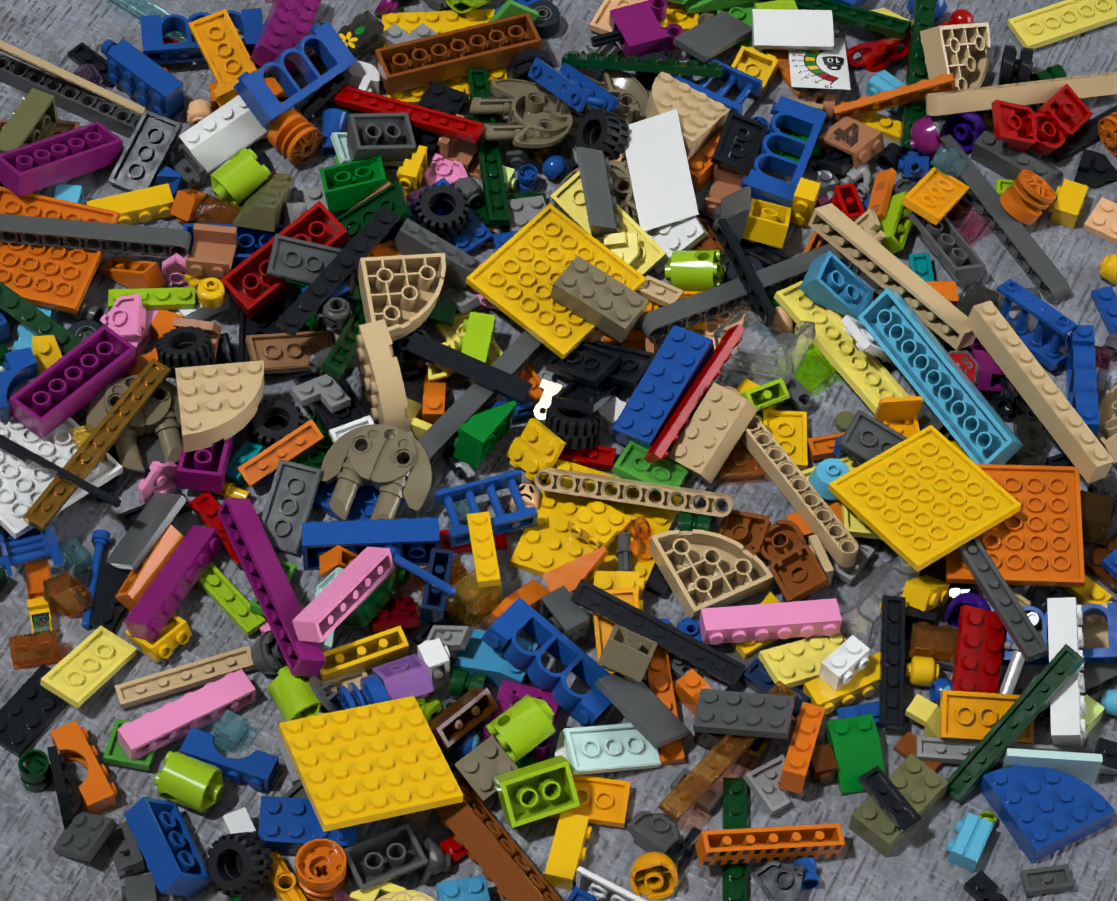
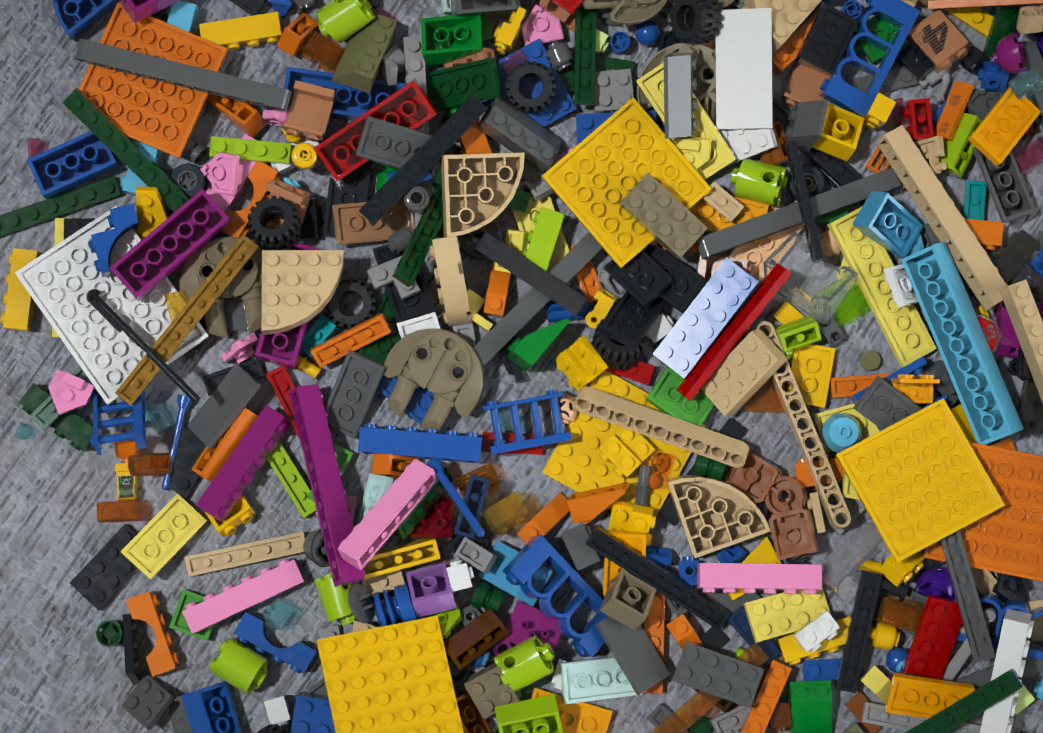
camera: 10 degrees right, 30 degrees up
yellow plate [467,511,501,588] -> none

